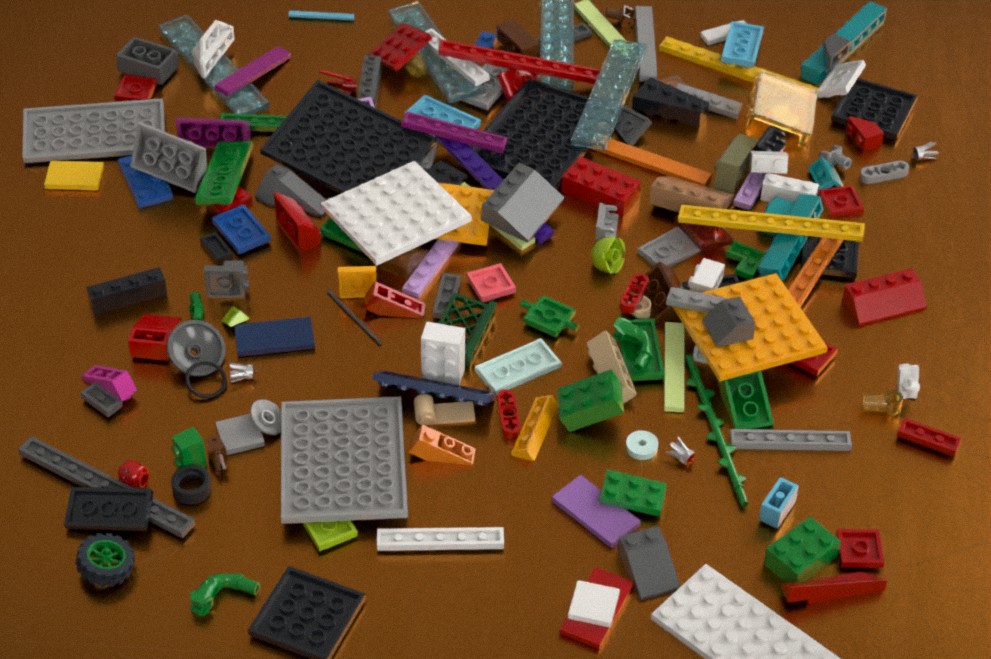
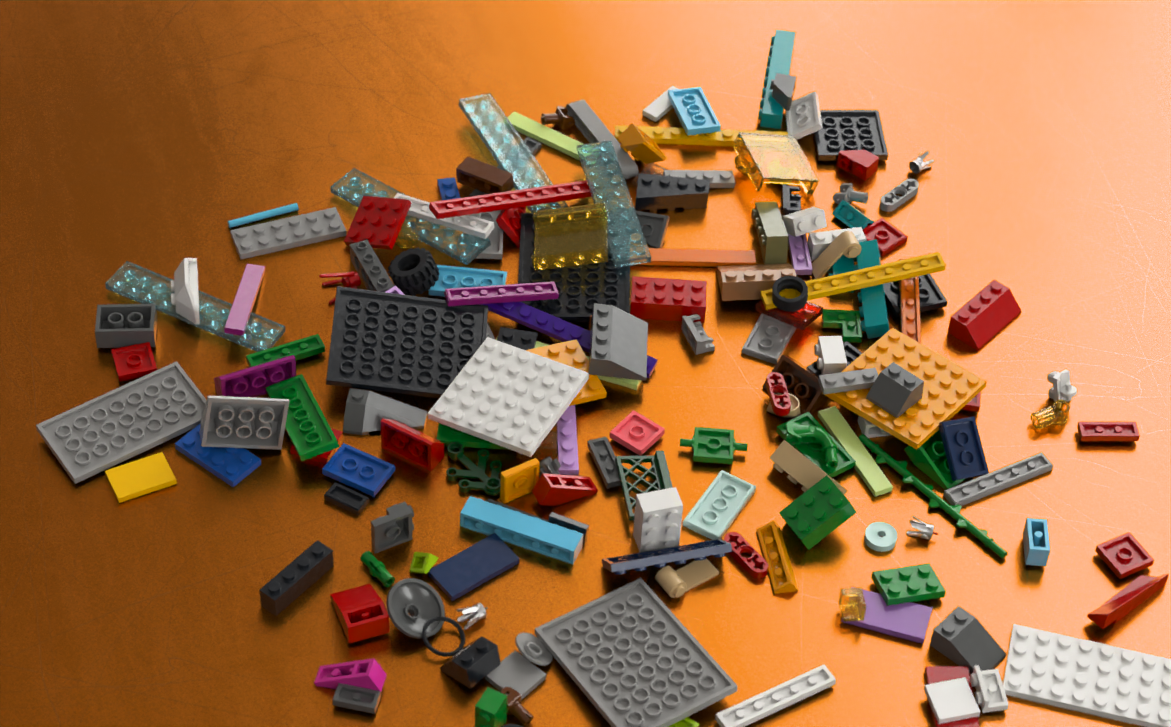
camera: 30 degrees left, 0 degrees up
orange slope [408,424,476,465] -> none
lime cylinder [591,236,625,274] -> none
green brick [763,516,841,583] -> none
none -> light grey plate [230,207,347,260]
none -> black tyre [388,248,439,296]
none -> black slope [440,636,501,689]
none -> dark green plant [446,442,502,496]
none -> medium azure brick [460,496,583,564]
none -> clear yellow panel [531,203,608,271]
none -> dark grey gear [539,456,561,478]
none -> tile [548,512,589,545]
none -> light orange slope [618,123,666,164]
none -> black tyre [772,276,808,312]
none -> tan door [812,231,862,279]
none -> clear yellow panel [839,588,866,622]
none -> dark blue tile [939,417,989,481]
none -> white bracket [970,665,1009,713]

